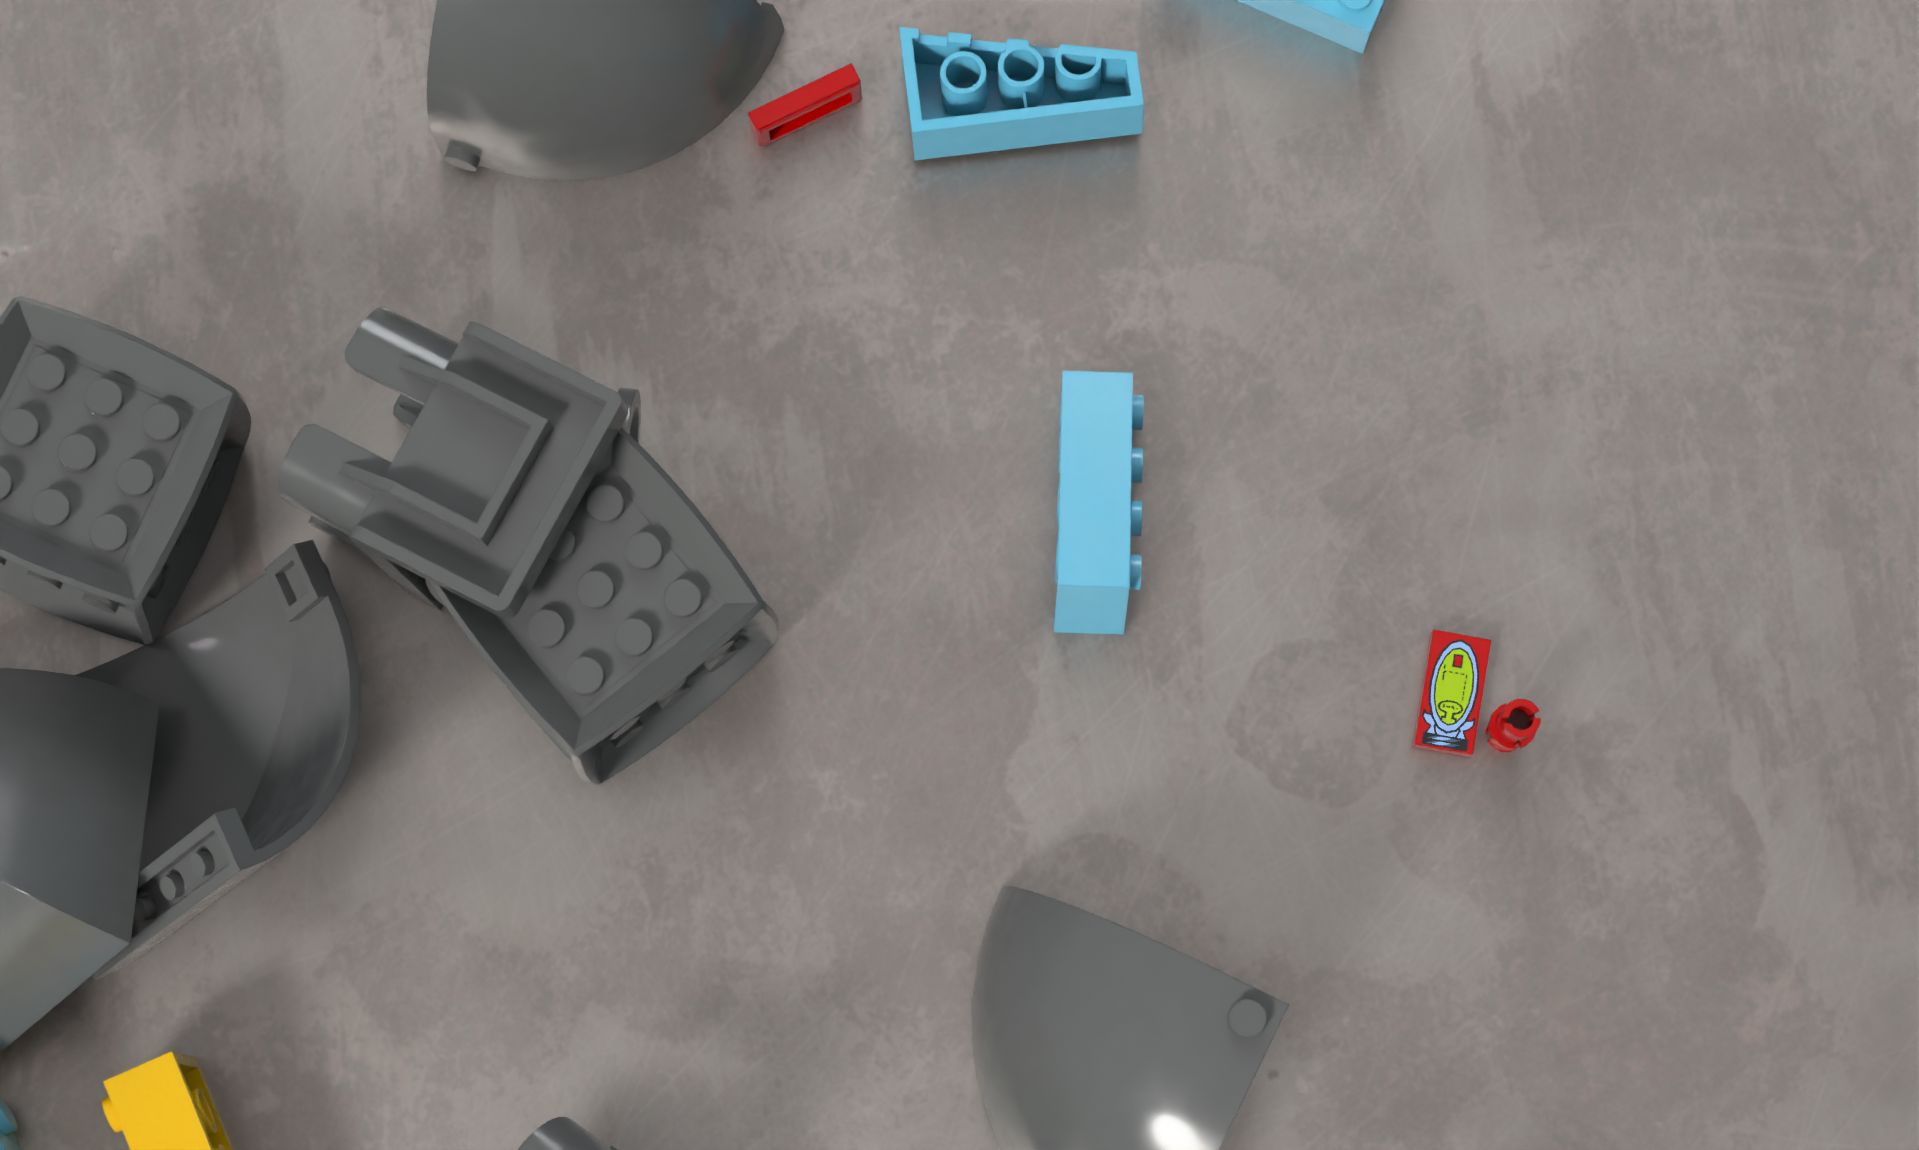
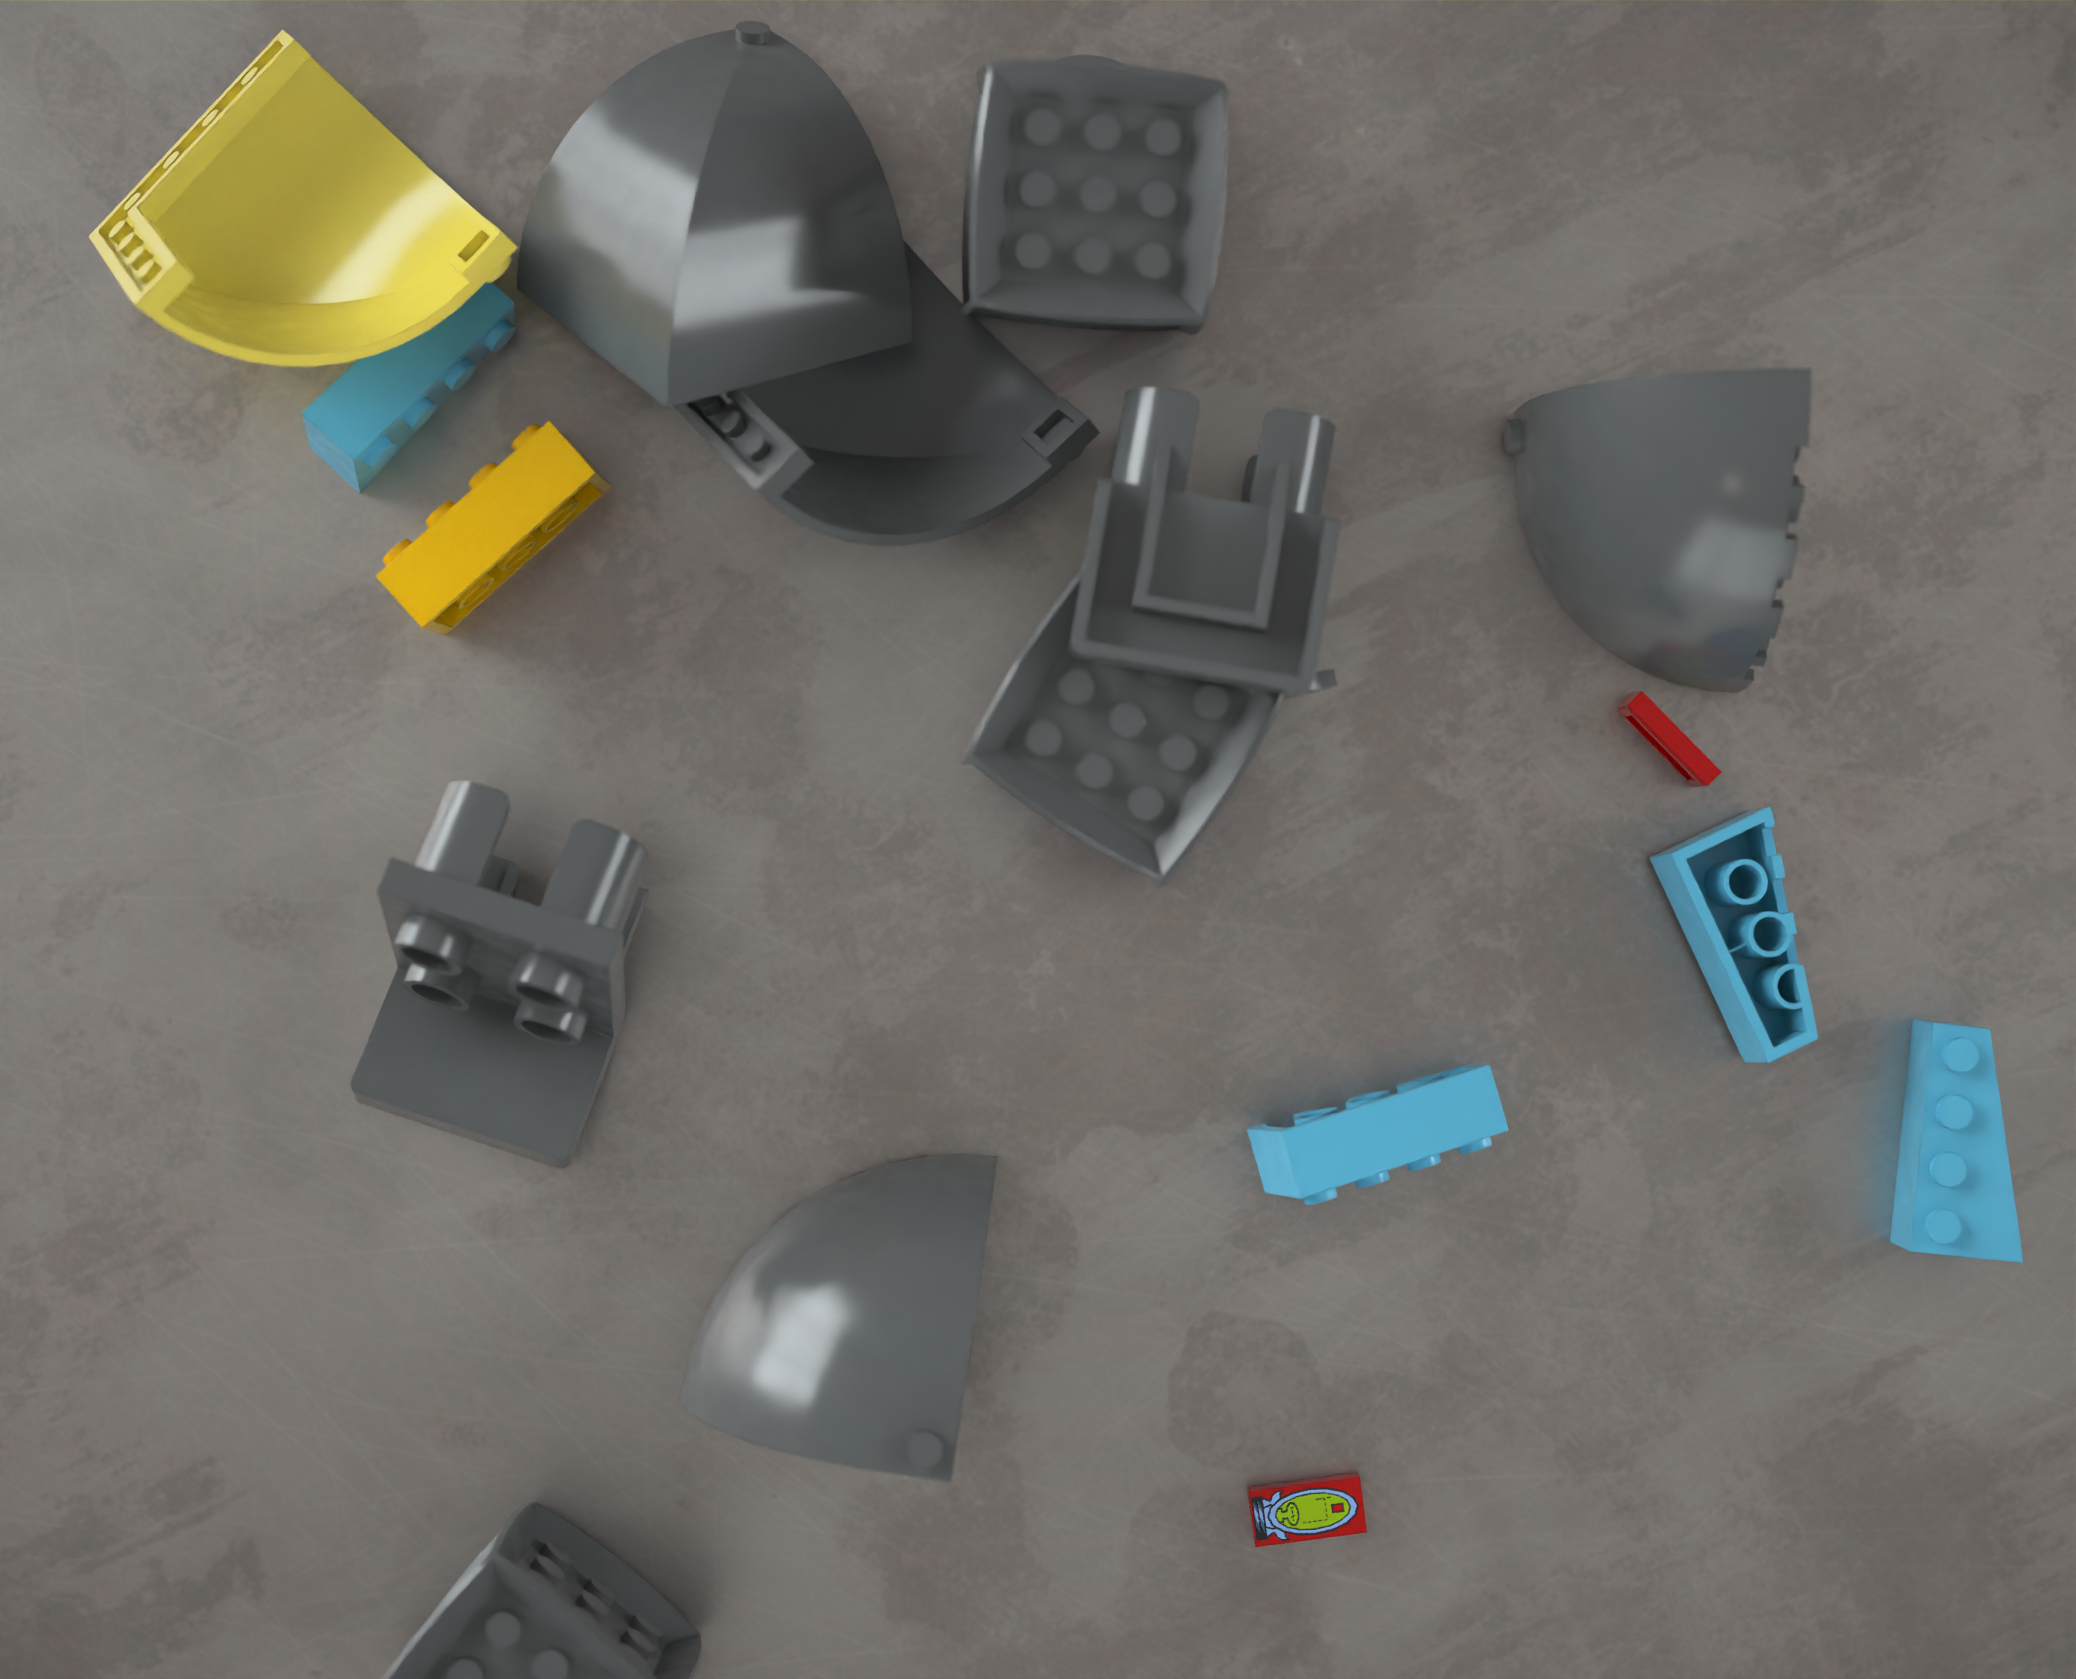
camera: 70 degrees right, 10 degrees up
red pin [1485,699,1541,753] -> none

